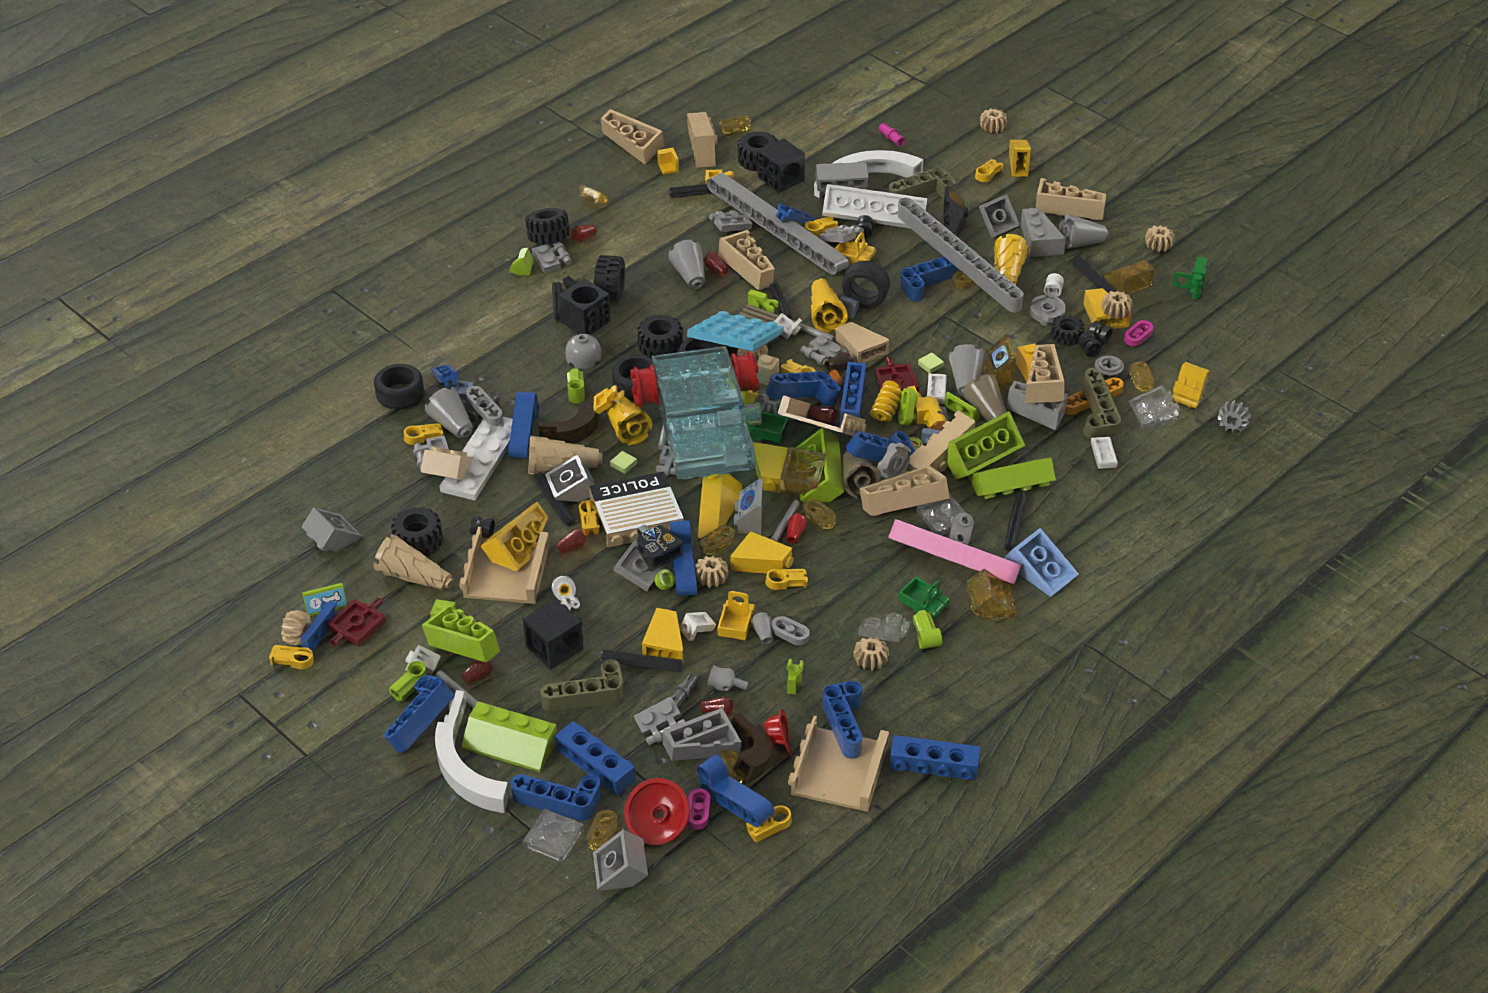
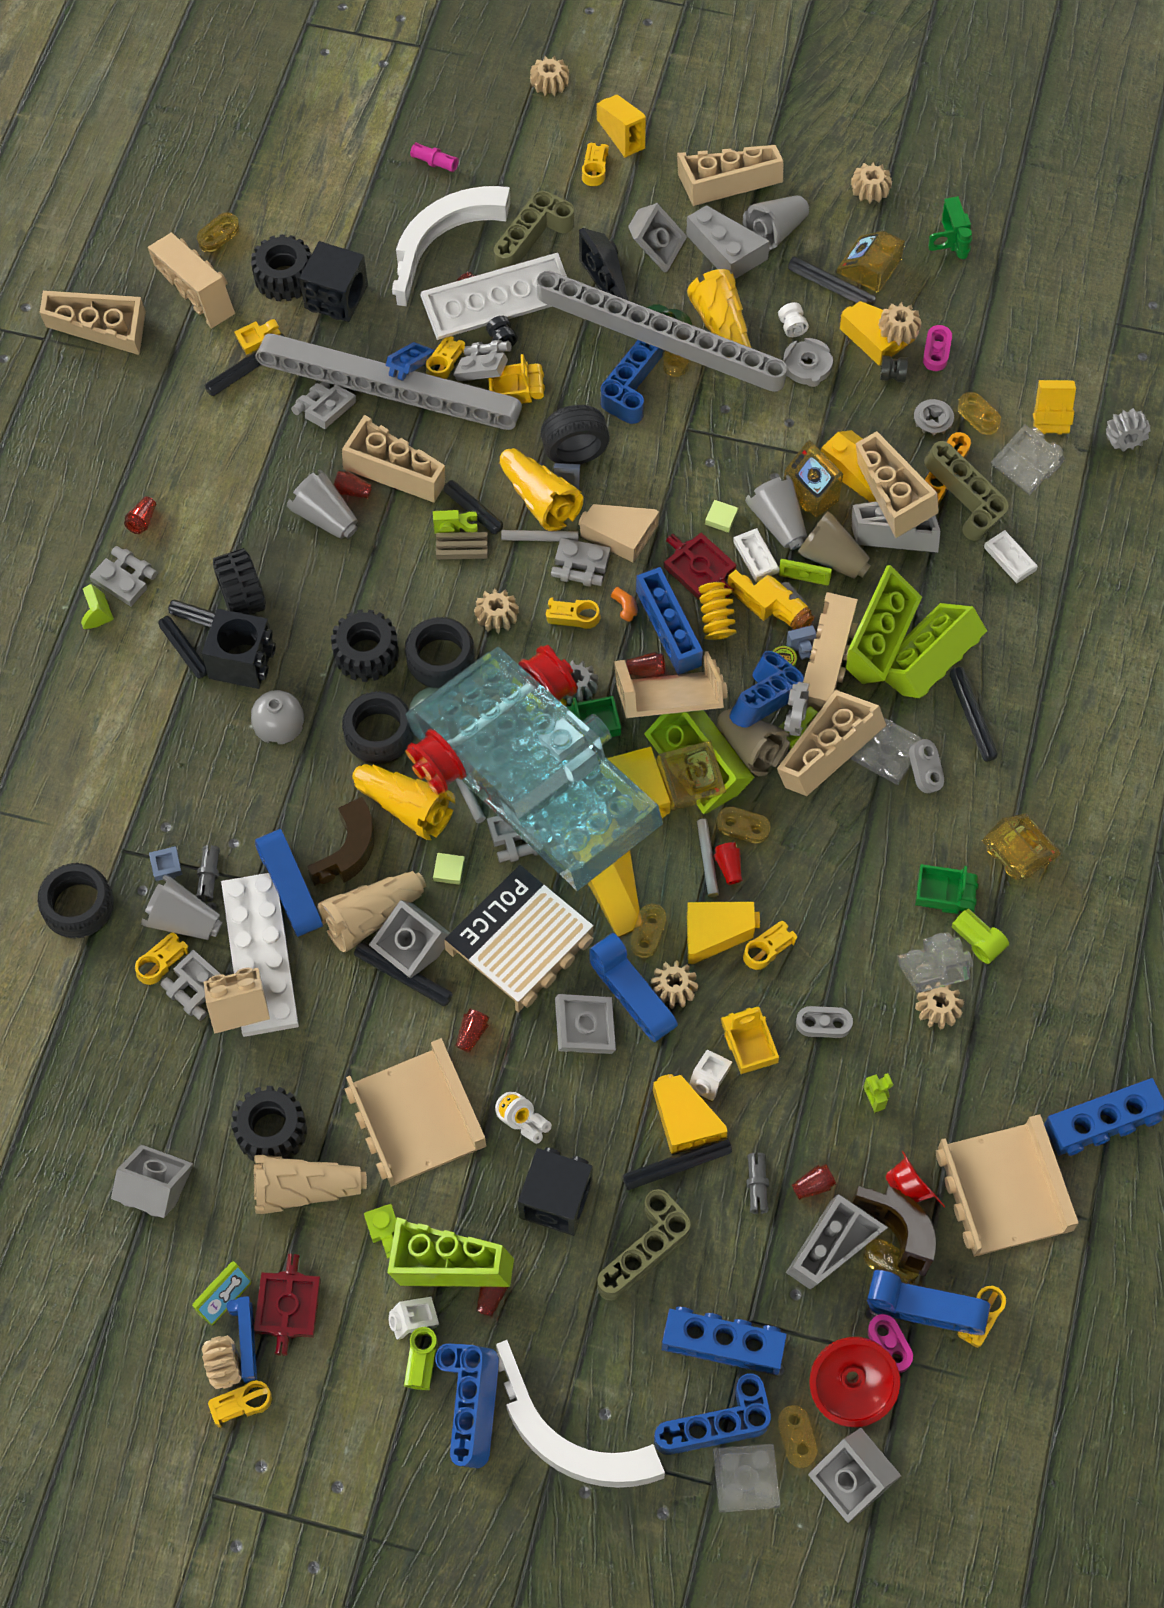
camera: 30 degrees left, 20 degrees up
blue hinge [431,364,459,388] -> none
light grey bar [436,670,478,709] -> none
lime slope [461,701,557,772] -> none
light grey beam [466,386,503,426] -> none
black wheel [470,516,495,538] -> none
yellow wedge [481,501,548,571] -> none
black tyre [525,208,570,244] -> none
lime piece [567,368,585,404] -> none
clear yellow plate [579,185,610,205] -> none
yellow piece [579,500,600,536] -> none
yellow plate [594,385,624,414] -> none
light grey plate [634,697,685,746] -> none
black torso [637,525,683,572] -> none
lime tile [654,569,675,590] -> none
yellow panel [657,148,679,175] -> none
medium azure plate [687,311,784,351] -> none
light grey piece [707,665,748,691] -> none
light grey slope [734,479,763,534] -> none
light grey cone [751,612,773,644] -> none
tan brick [756,354,779,385] -> none
blue beam [765,371,841,406] -> none
white bracket [774,313,802,339] -> none
light grey wedge [815,162,869,192] -> none
blue beam [822,681,862,758] -> none
dark brown cone [824,352,852,371] -> none
bright pink beam [888,519,1021,584] -> none
lime plate [898,388,918,426] -> none
light blue slope [1004,528,1079,597] -> none
black tyre [1051,314,1084,346] -> none
black wheel [1078,332,1102,357] -> none

